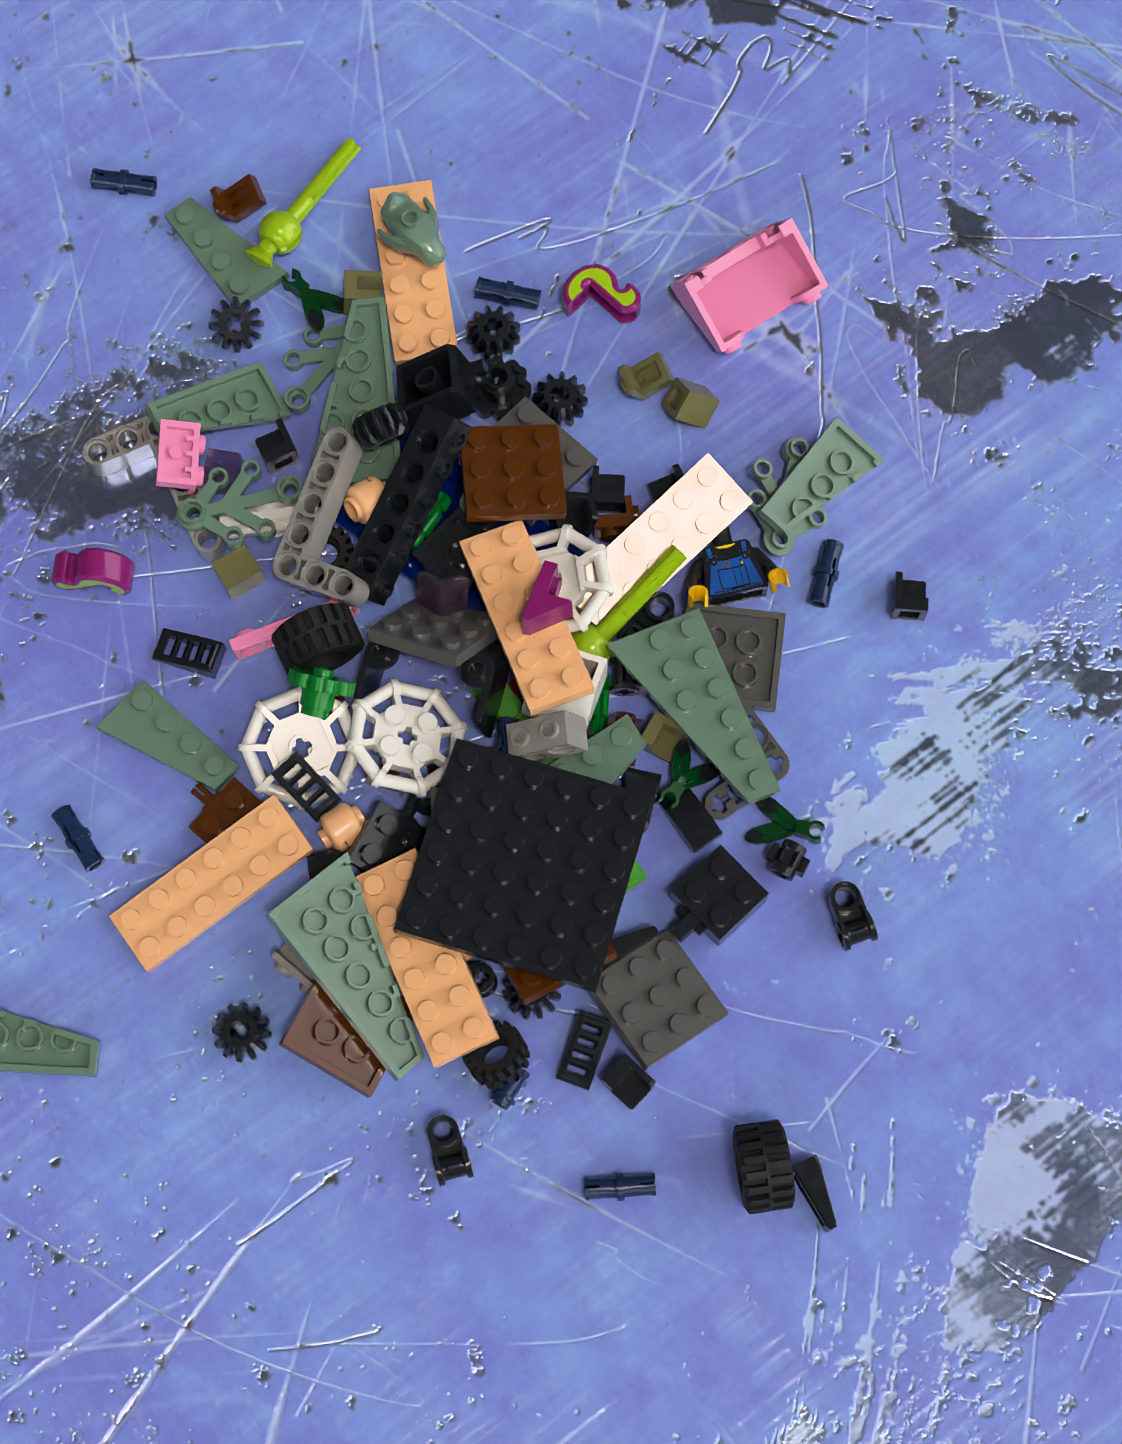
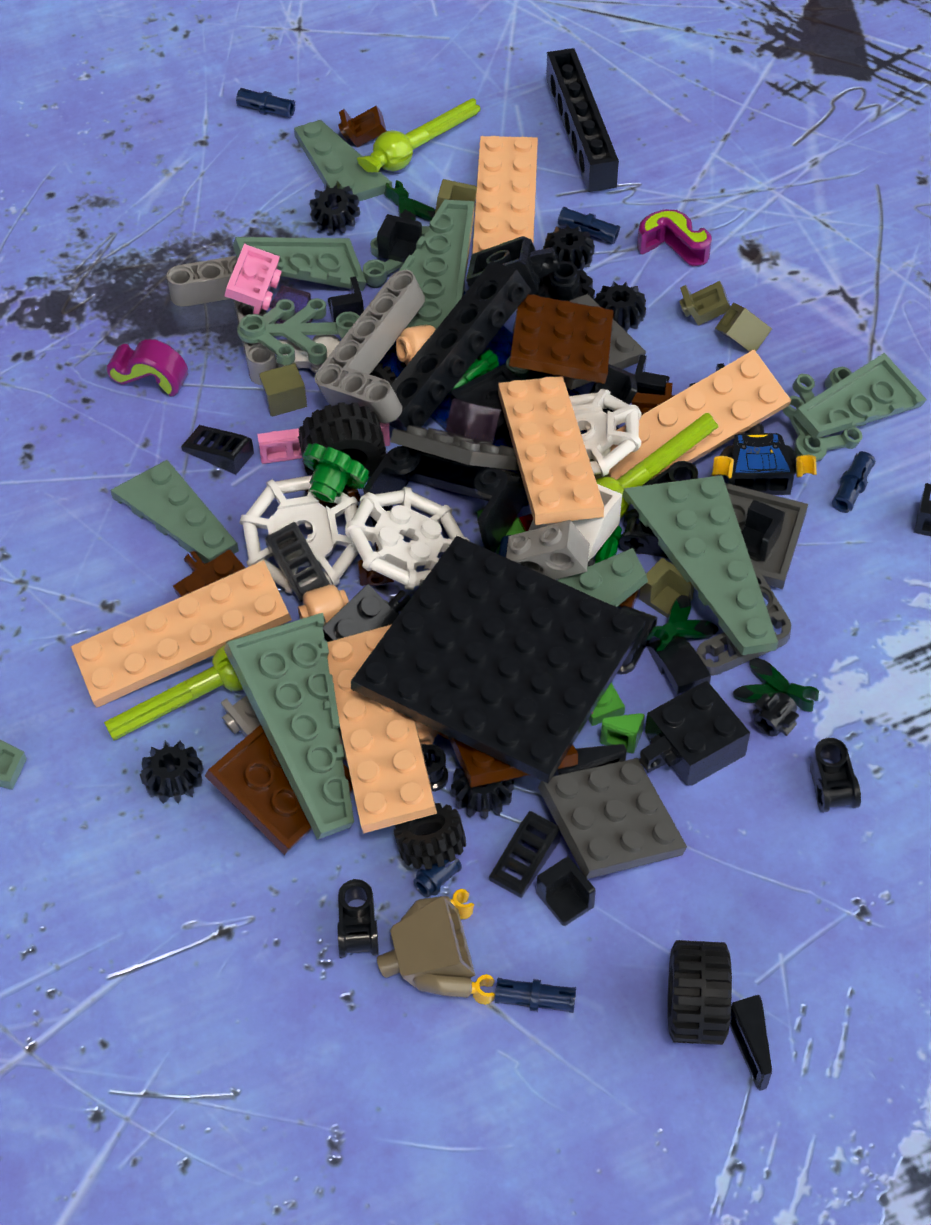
camera: 10 degrees right, 20 degrees down
dark blue pin [51,805,105,872] -> none
black gear [352,403,410,451] -> none
sand green animal [377,192,446,267] -> none
magenta slope [521,560,573,635] -> none
bright pink windscreen [670,218,828,355] -> none
none -> lime piece [104,644,244,741]
none -> black panel [377,214,422,263]
none -> dark tan torso [377,889,495,1005]
none -> black brick [546,48,619,192]
none -> bright green slope [600,713,645,754]
none -> black panel [742,500,785,562]

